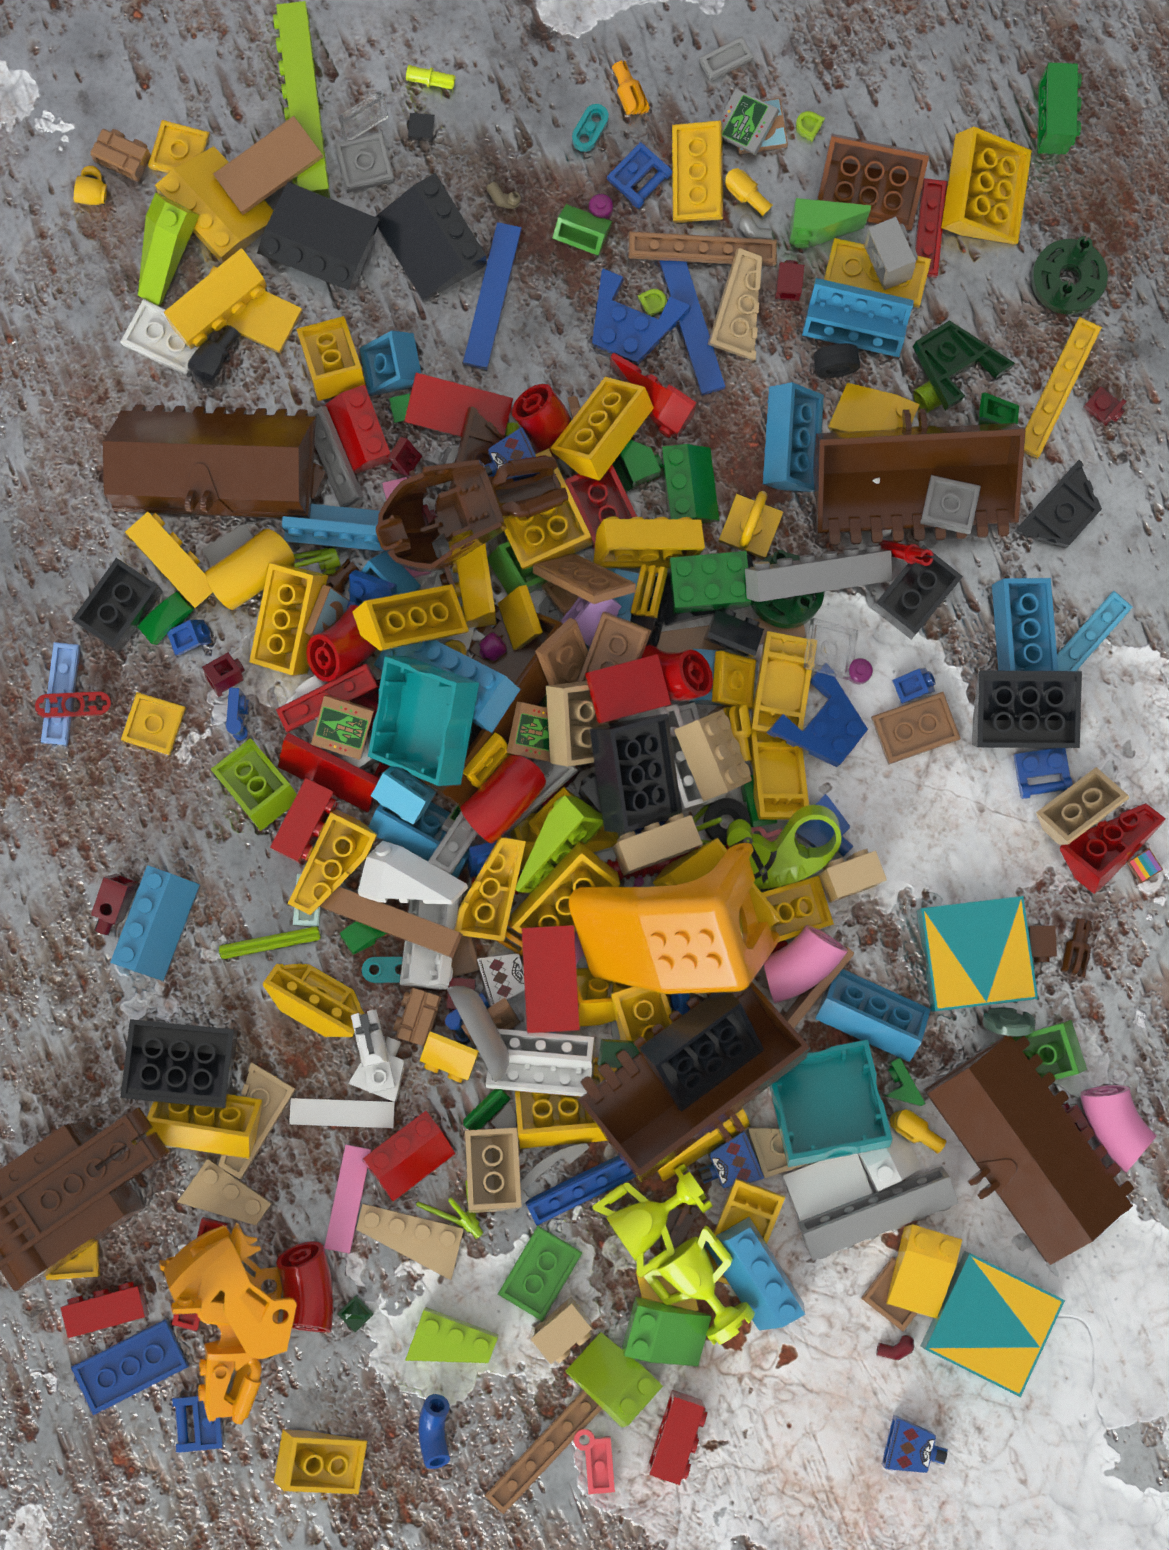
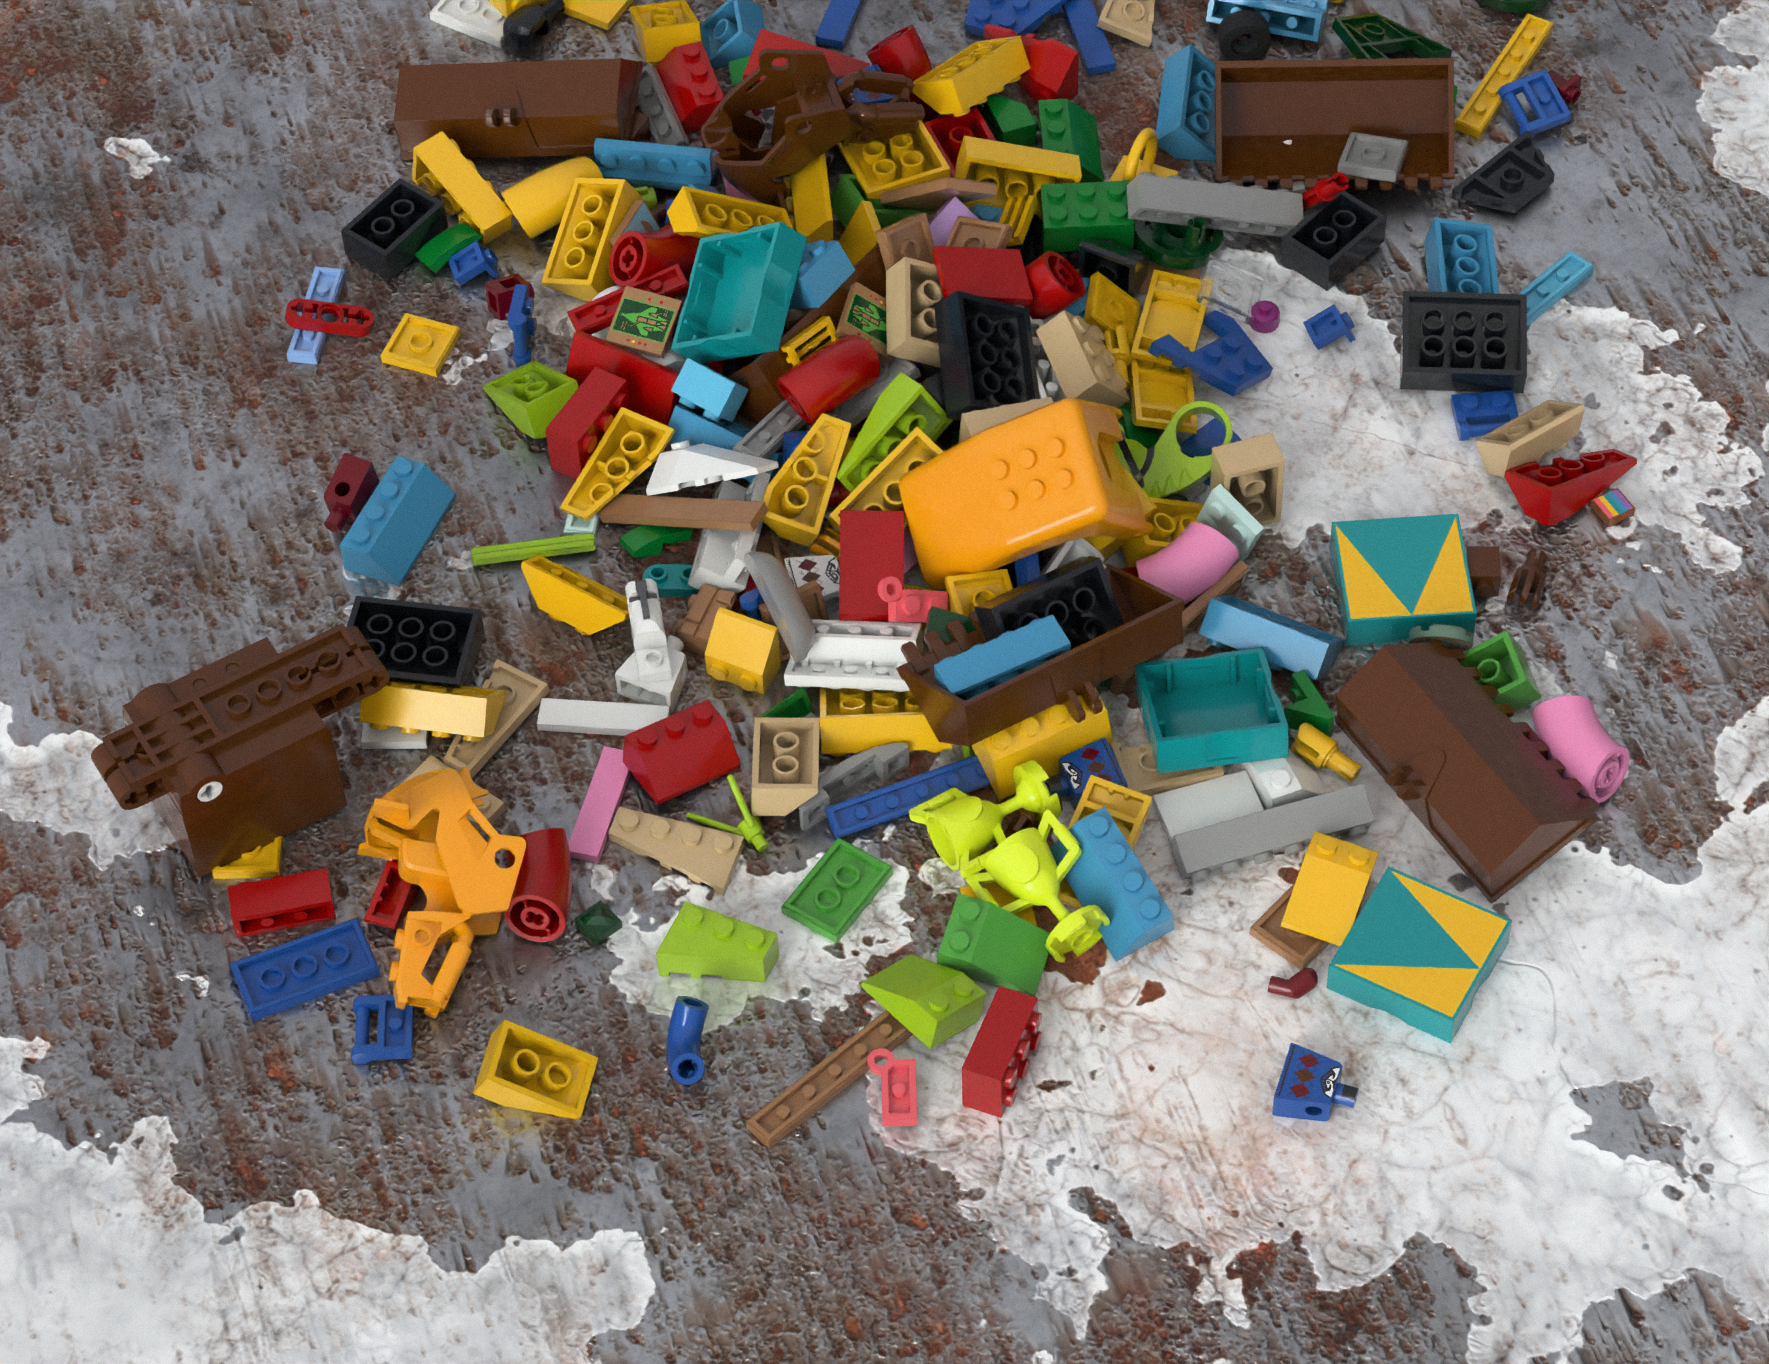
camera: 10 degrees right, 30 degrees down
tan brick [530,1296,592,1364] -> none
medium nougat tile [871,692,961,765] -> none
none -> coral hinge [878,576,948,624]
none -> dark azure slope [934,614,1071,701]
none -> light aqua plate [1196,484,1264,562]
none -> blue plate [1498,69,1571,138]

